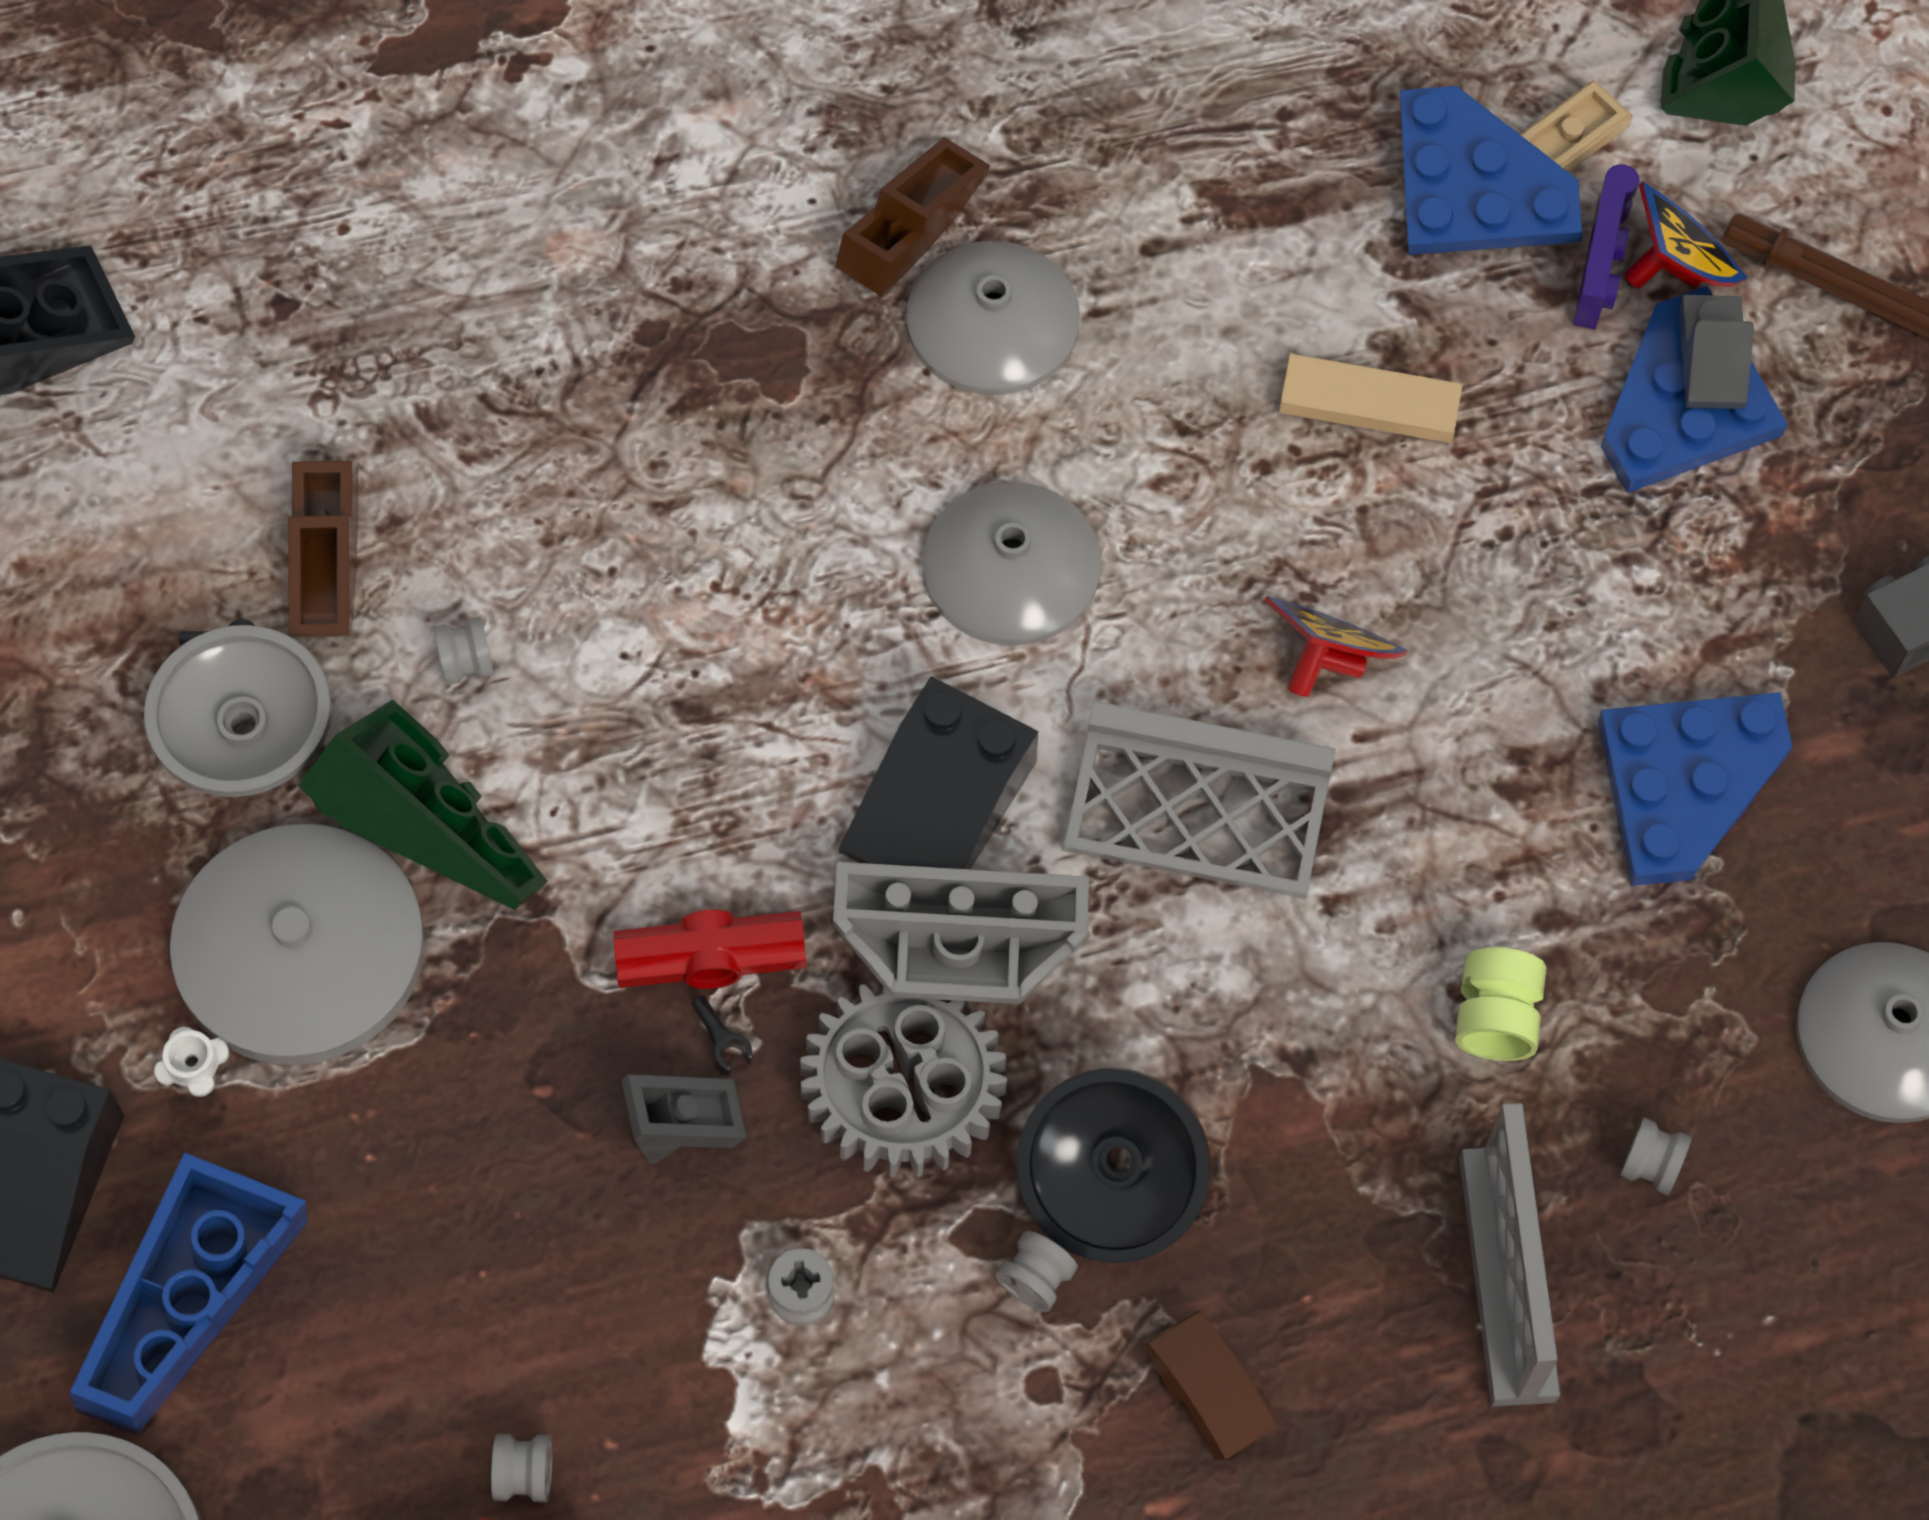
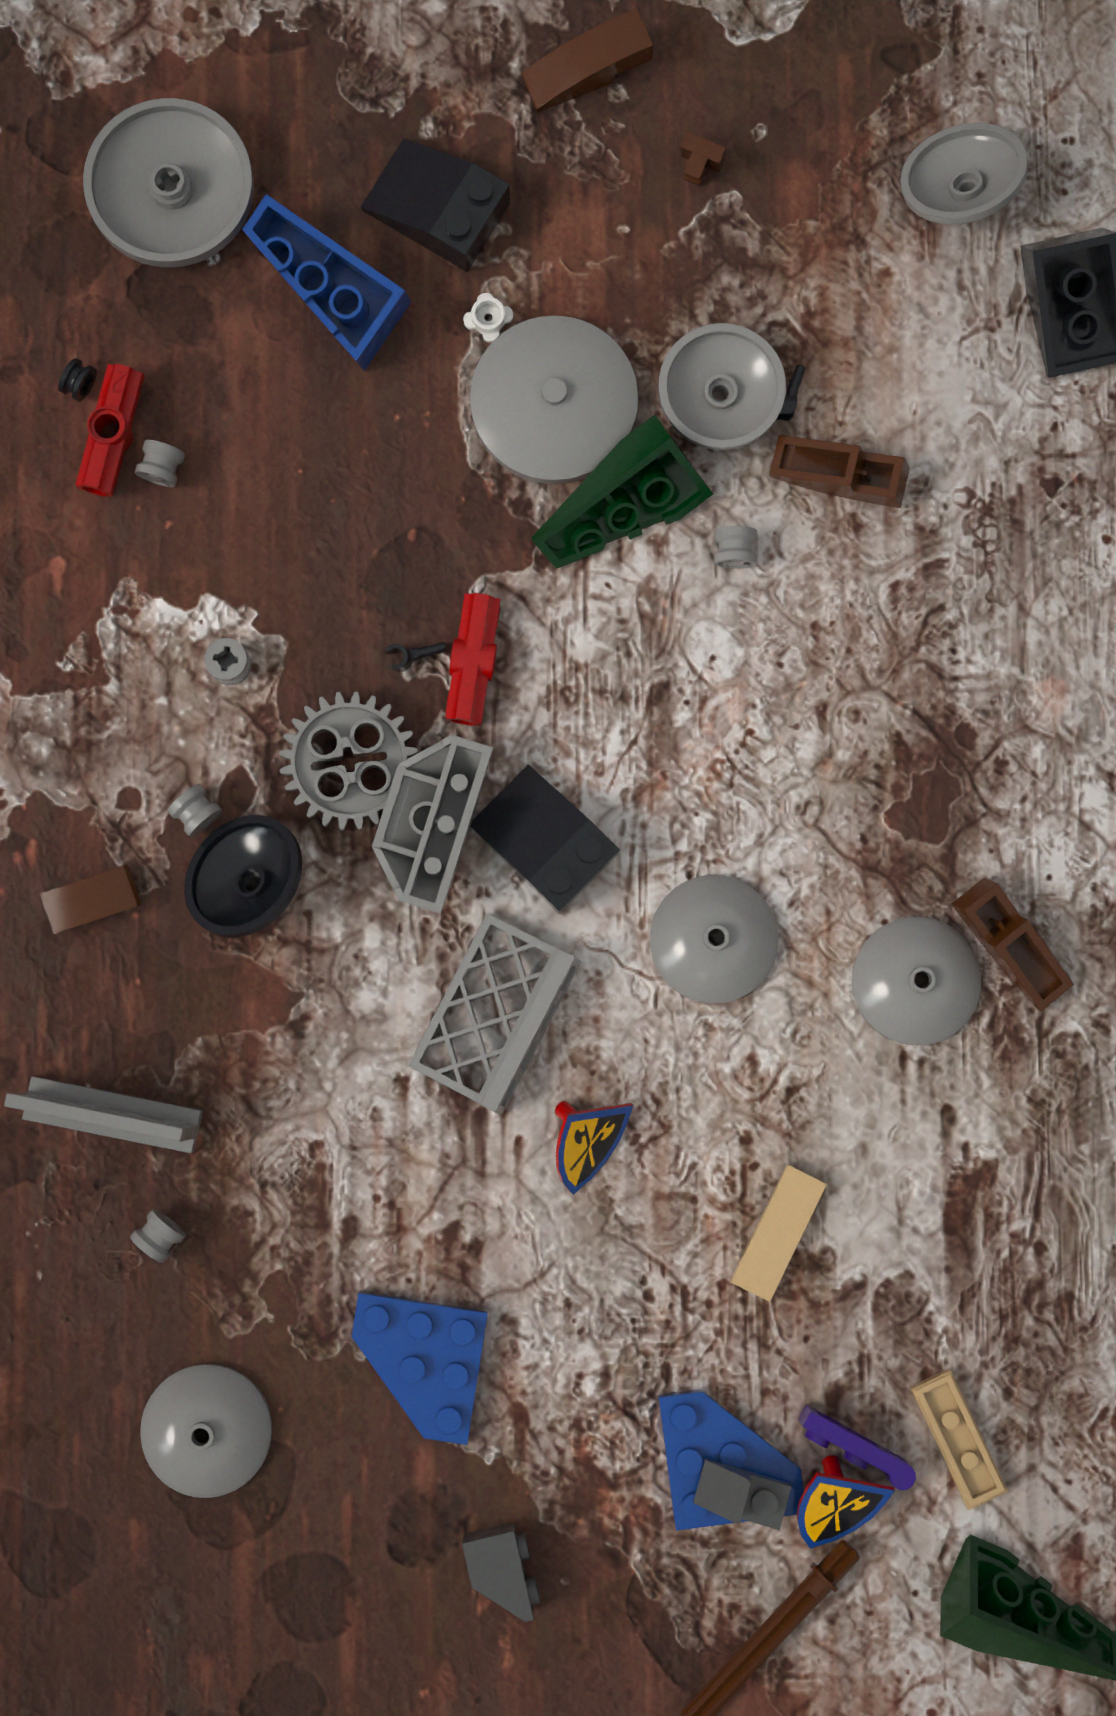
camera: 105 degrees right, 20 degrees up
dark grey slope [622,1074,747,1164] -> none
blue plate [1400,86,1582,255] -> none
yellowish green wheel [1455,947,1547,1061] -> none

